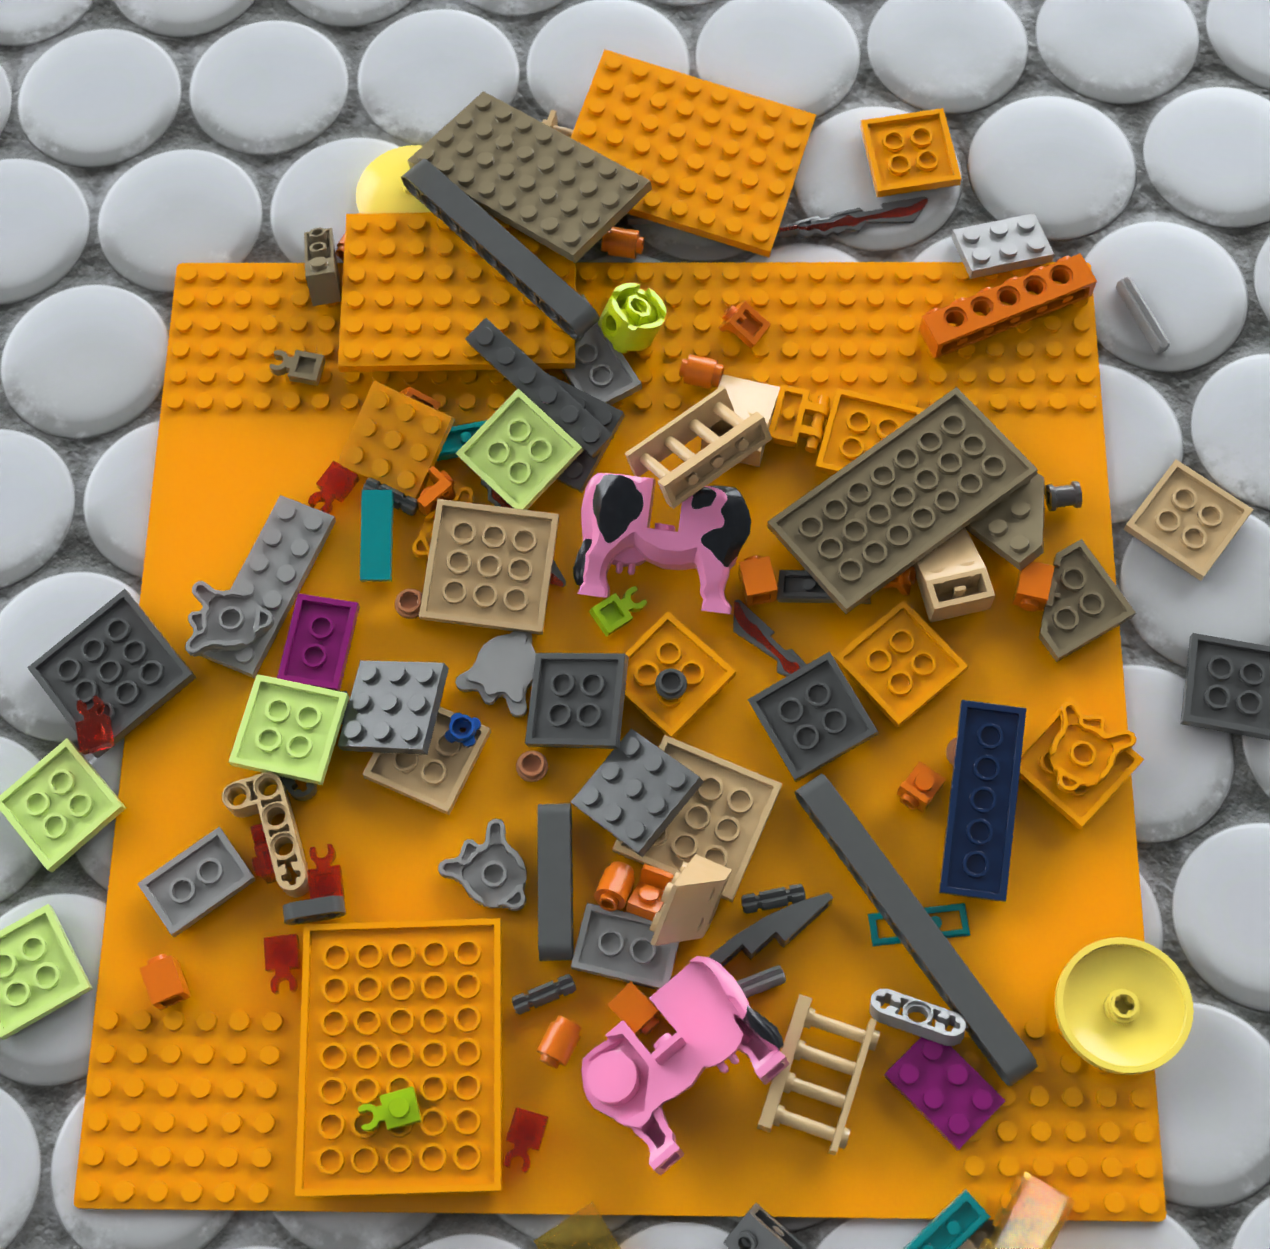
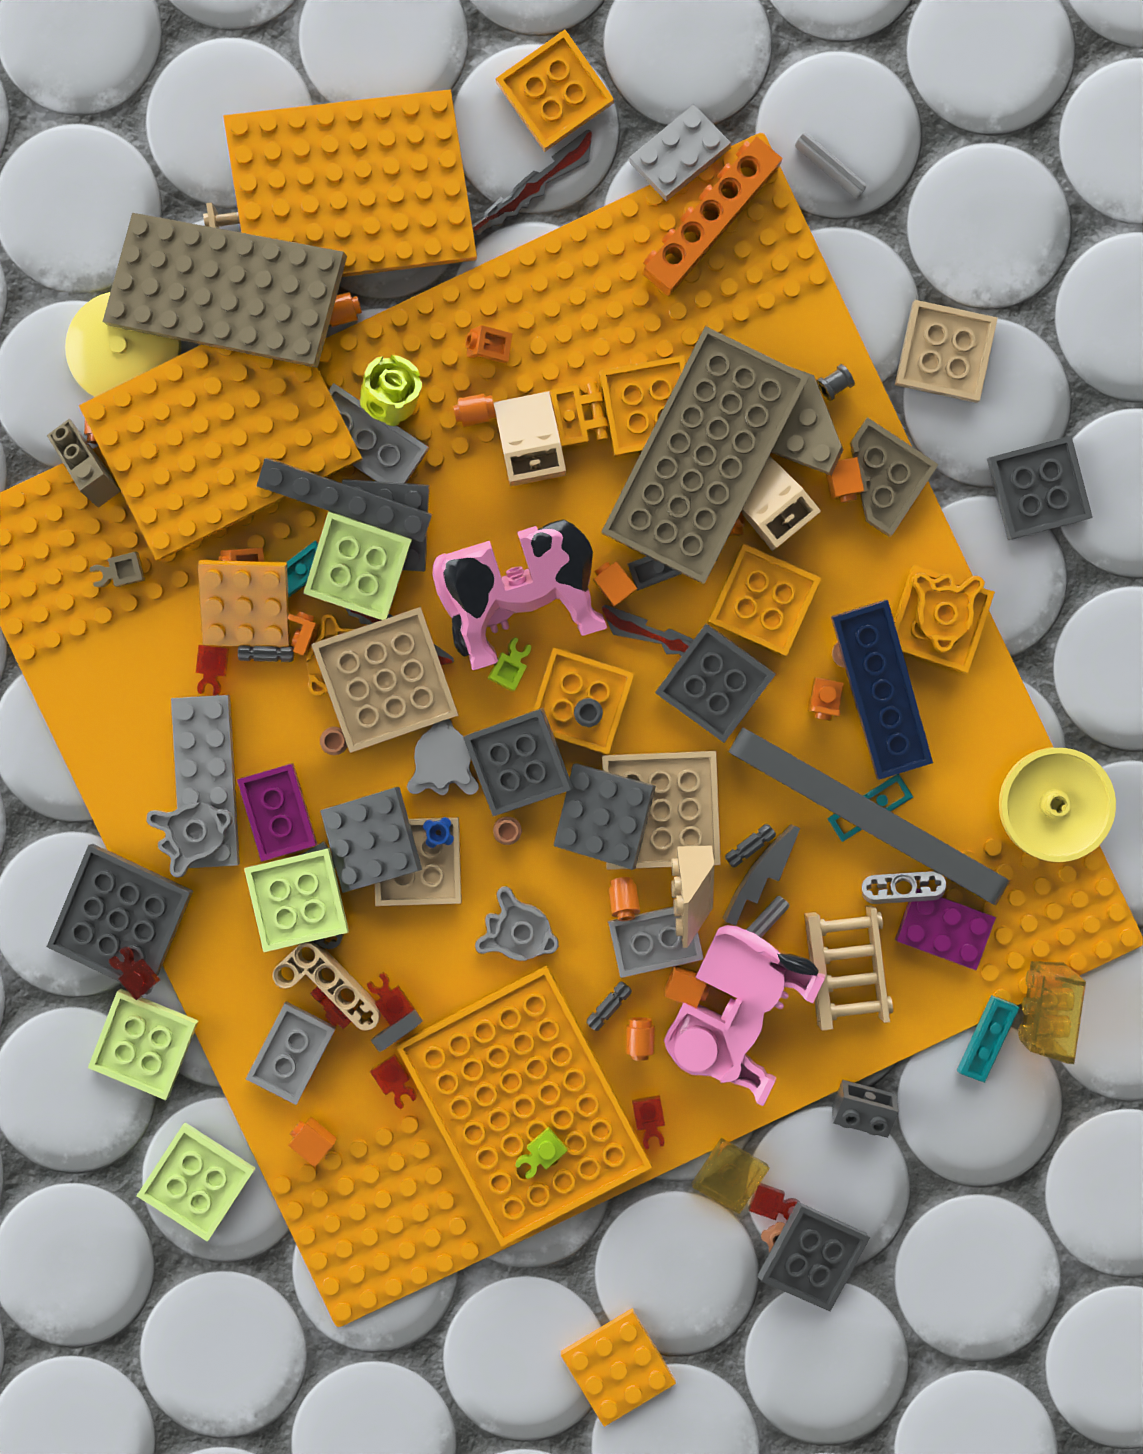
camera: 25 degrees left, 20 degrees up
teal tile [360,490,394,582] -> none
dark grey beam [401,159,599,340] -> none
dark grey beam [538,803,574,961] -> none
tan fence [625,386,772,509] -> none
orange bracket [626,864,674,921] -> none

